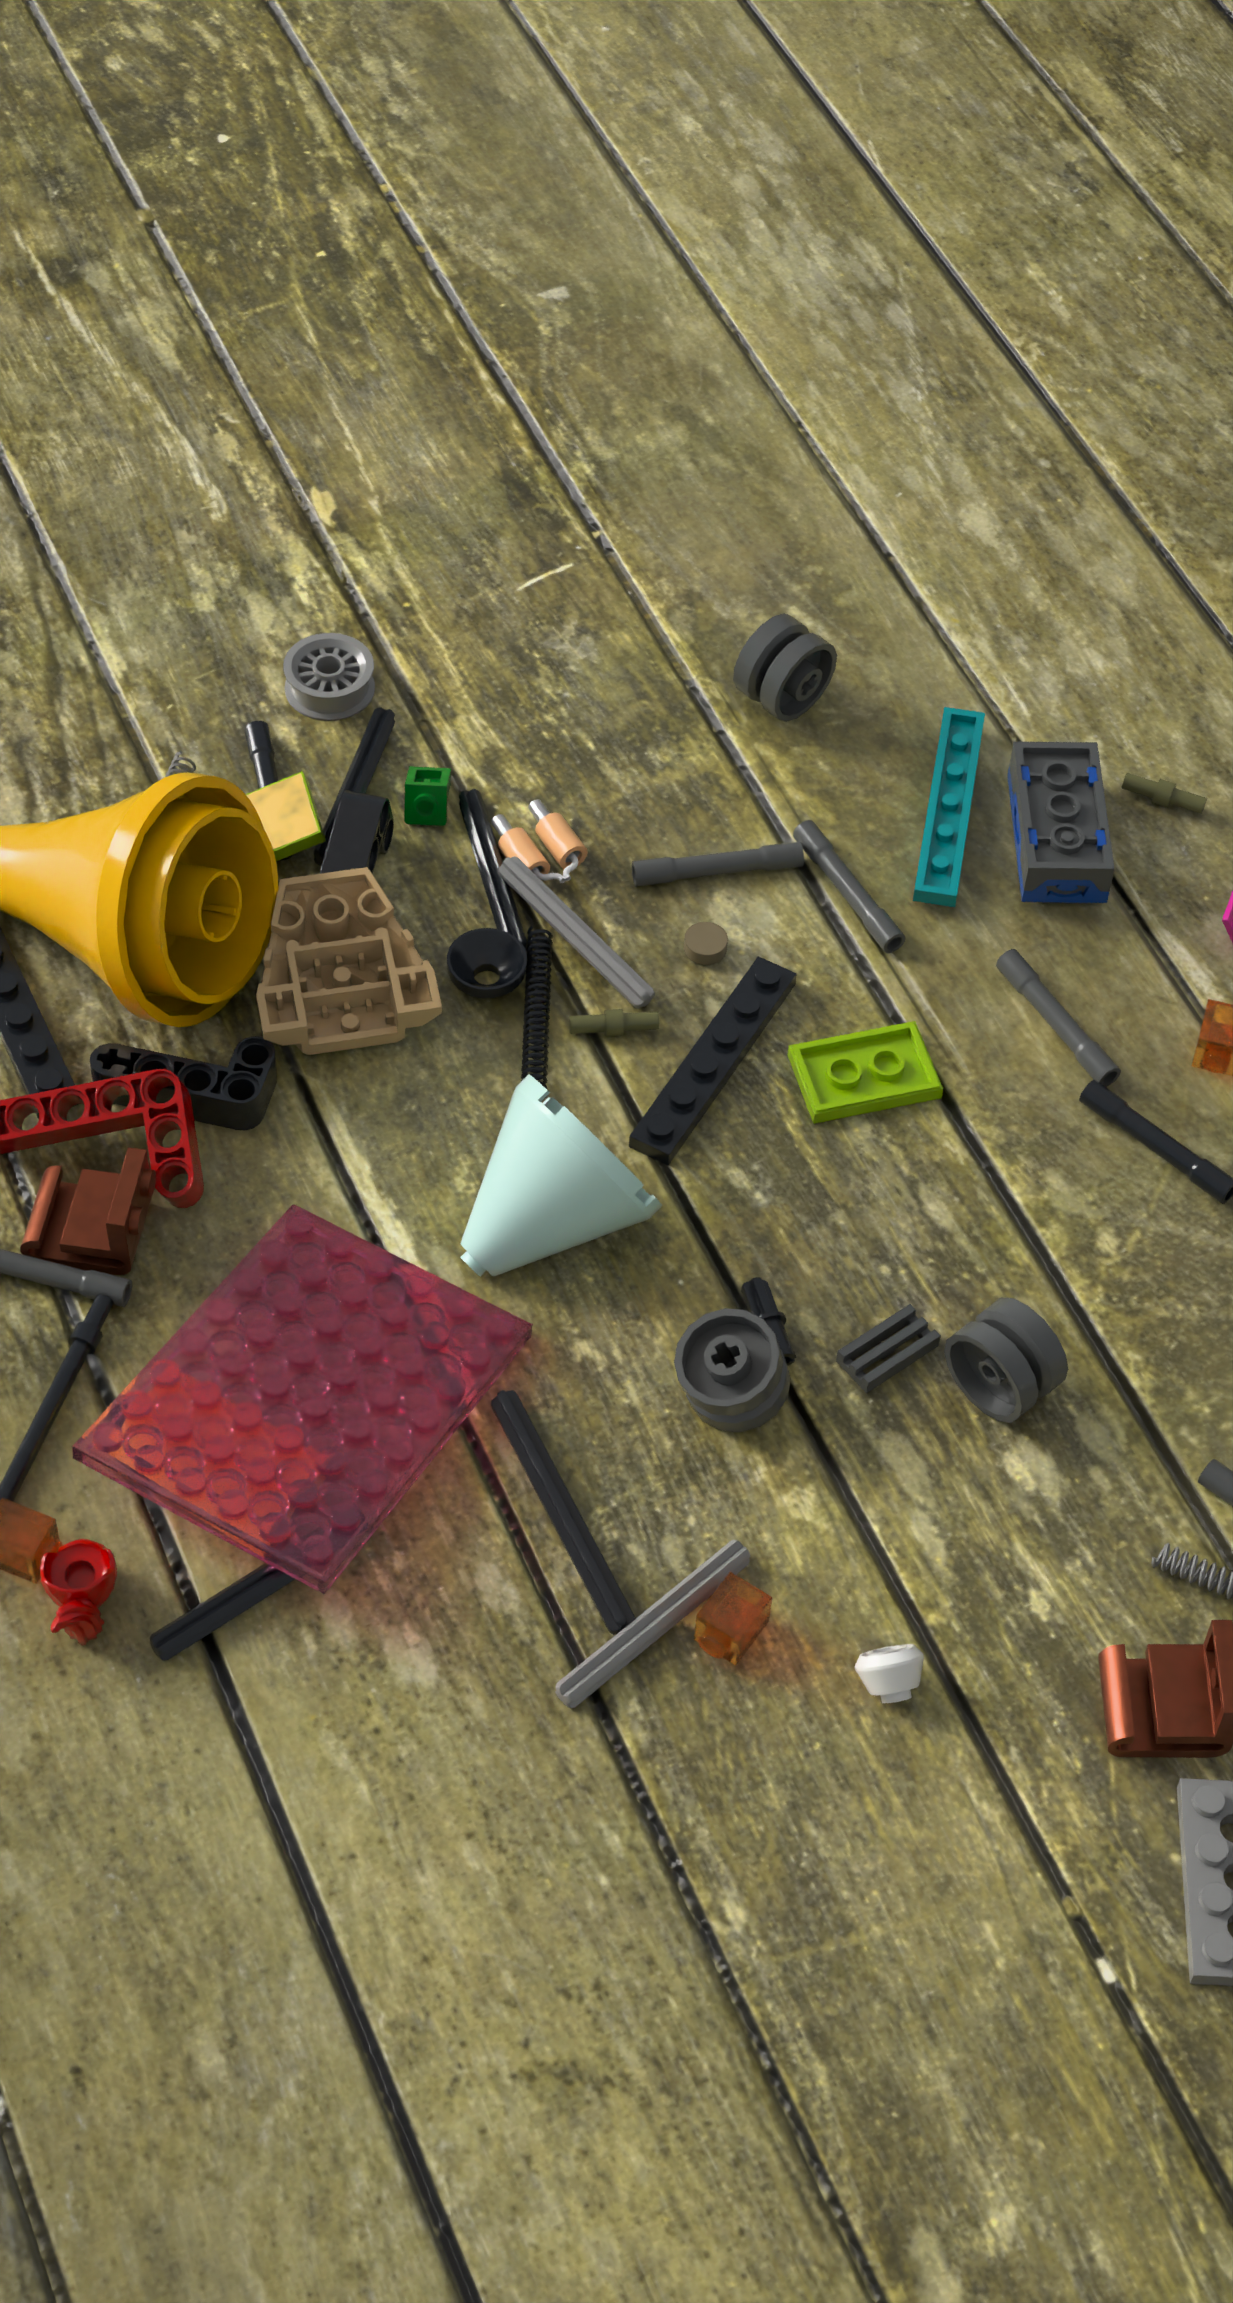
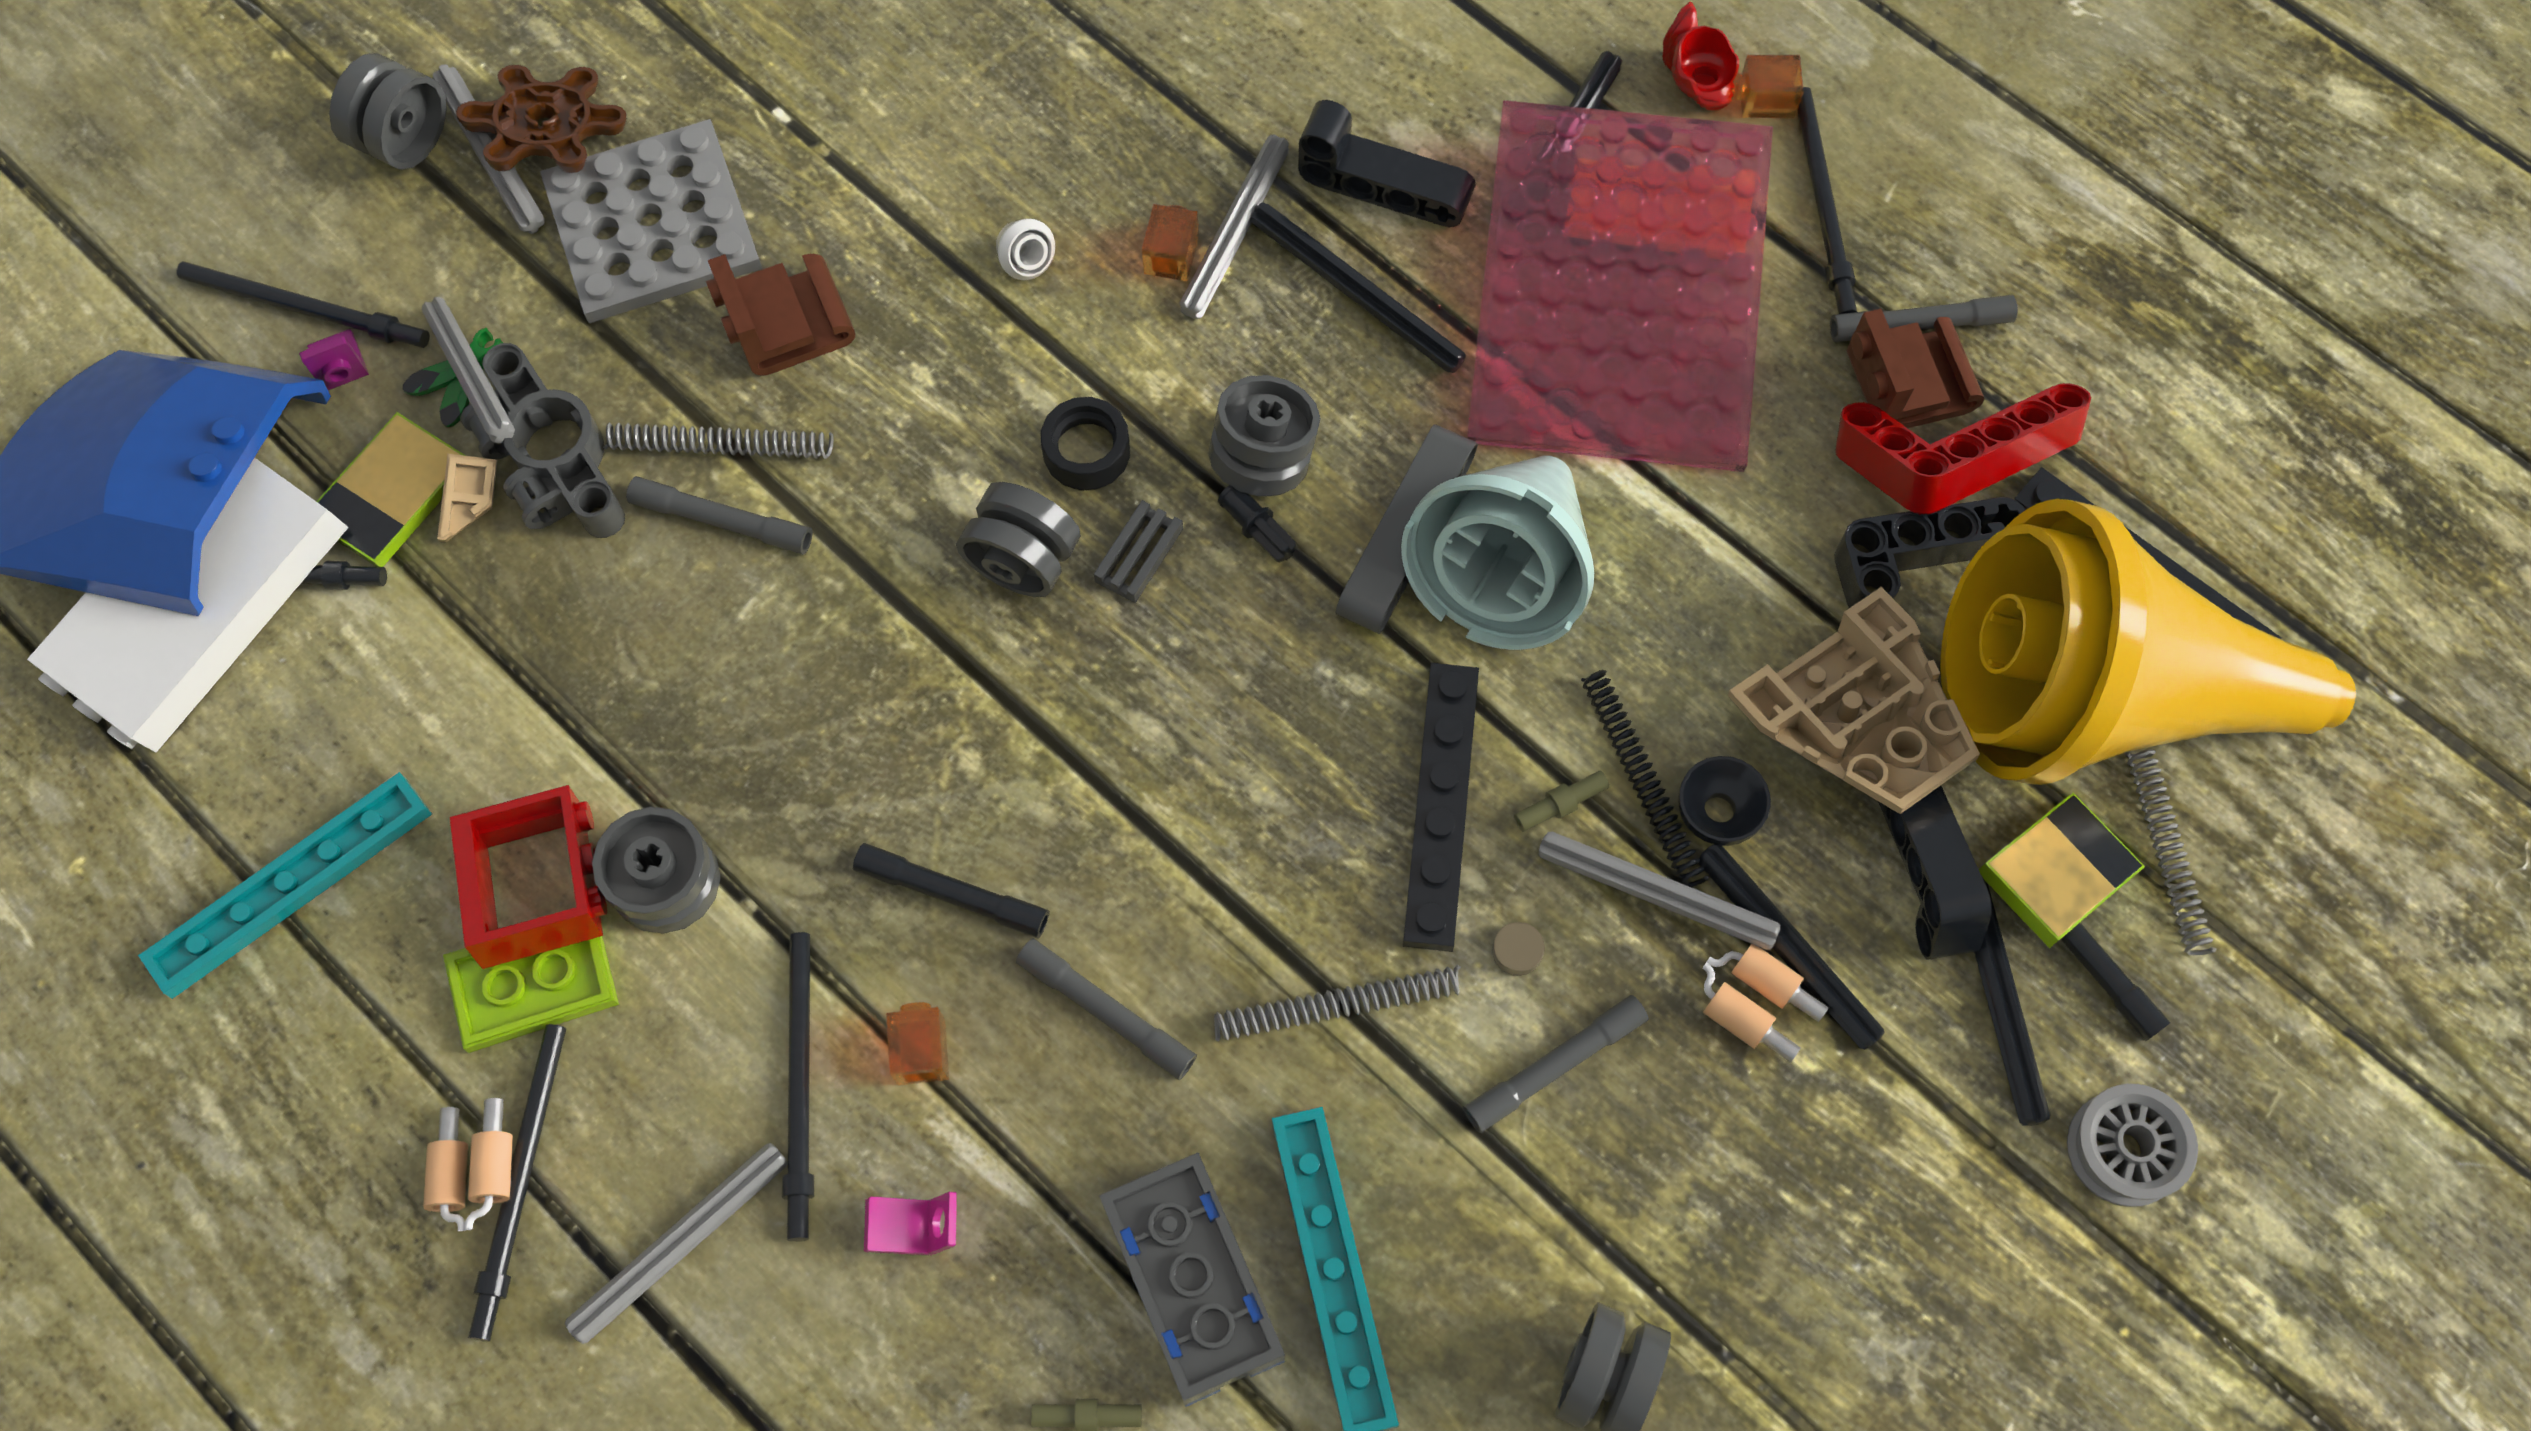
camera: 160 degrees right, 15 degrees up
green bracket [404,766,451,826] -> none
lime tile [787,1021,943,1124] -> none
dark grey piece [793,820,906,953] -> none
none -> black tyre [1041,397,1130,490]
none -> light grey piece [1214,965,1461,1041]
none -> black beam [1298,100,1476,227]
none -> dark grey beam [1335,424,1478,634]

